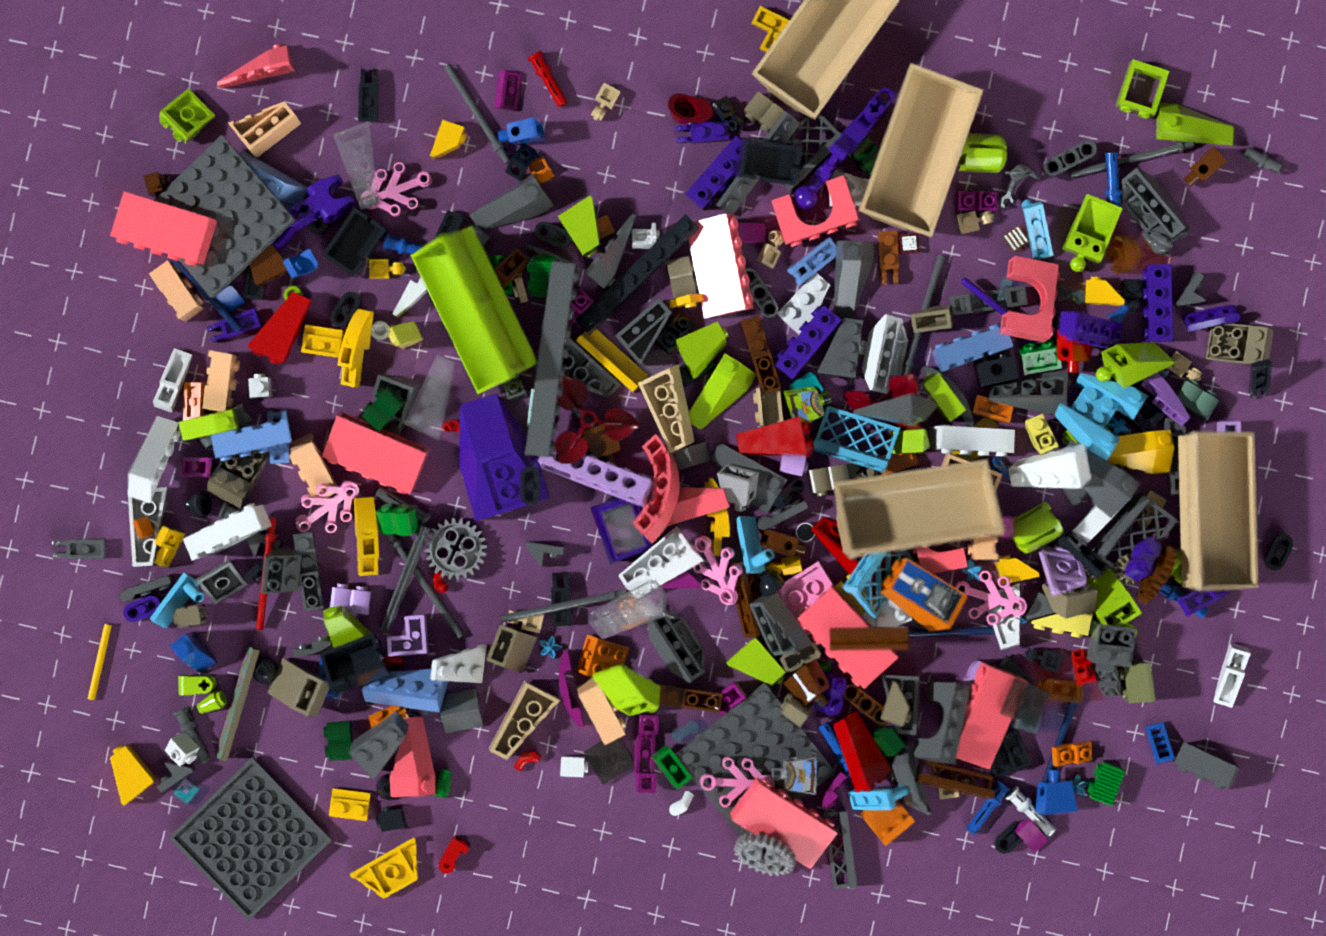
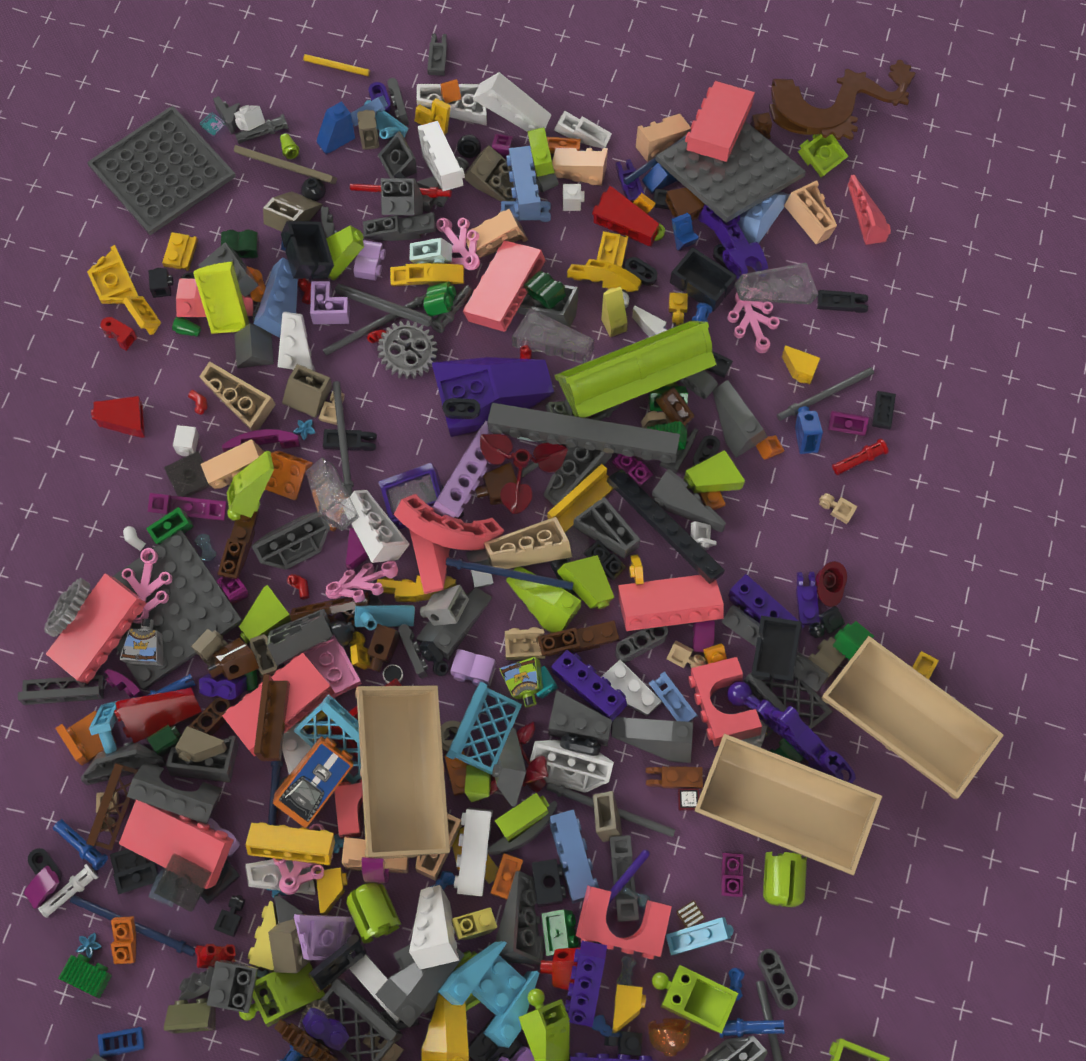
camera: 90 degrees right, 20 degrees down
yellow slope [110,744,157,806] -> none
lime piece [178,674,217,695] -> none
black bracket [505,144,538,181] -> none
dark grey slope [525,542,565,567] -> none
dark tan brick [666,256,699,299] -> none
red slope [736,416,814,457] -> none
dark tan brick [809,464,850,496] -> none
tan plate [956,211,994,235] -> none
dark grey piece [1000,164,1040,209] -> none
blue torso [1035,769,1077,815] -> none
clear orange slope [1037,679,1083,703] -> none
dark azure plant [1107,416,1129,436] -> none
none -> red slope [91,396,145,438]
none -> yellow bracket [123,296,161,335]
none -> neon yellow slope [193,262,249,334]
none -> yellow brick [245,822,335,865]
none -> red arm [287,574,310,600]
none -> medium blue piece [351,96,388,126]
none -> light aqua brick [410,238,452,264]
none -> dark blue bar [446,557,574,590]
none -> black plate [560,733,601,756]
none -> light orange plate [633,193,656,214]
none -> light orange plate [703,643,727,664]
none -> blue piece [728,968,745,1001]
none -> reddish brown animal [769,60,916,140]
none -> green brick [833,621,874,660]
none -> black plate [872,391,896,430]

